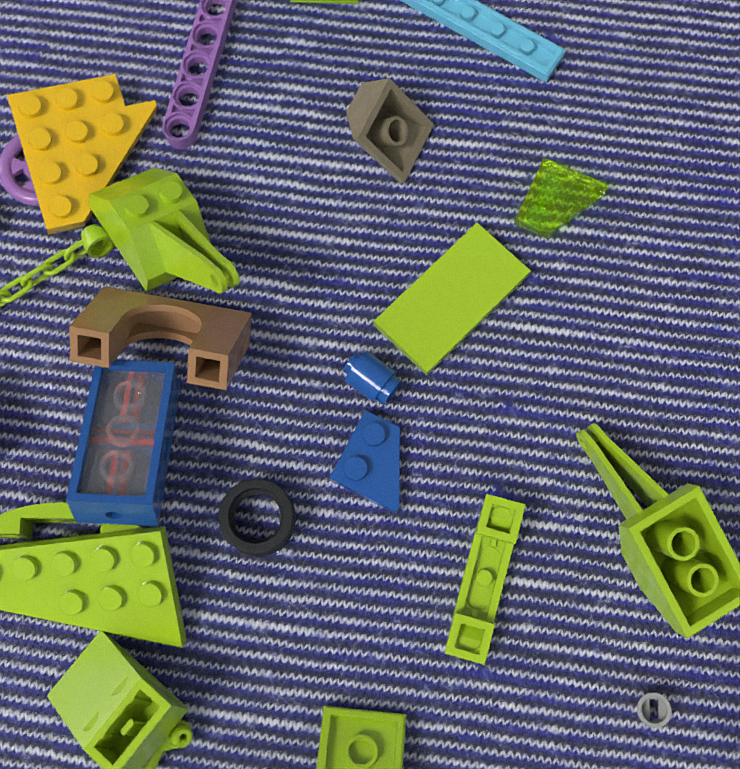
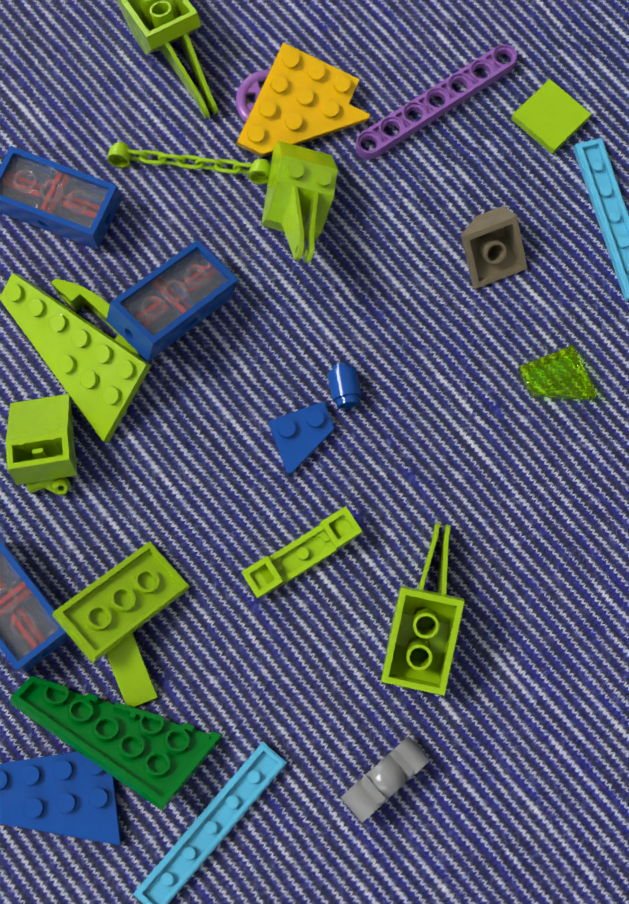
camera: 40 degrees right, 0 degrees up
medium nougat arch [69,286,252,390] -> none
black tyre [218,478,296,557] -> none
lime tile [373,223,531,376] -> none
light grey hinge [637,693,672,728] -> none

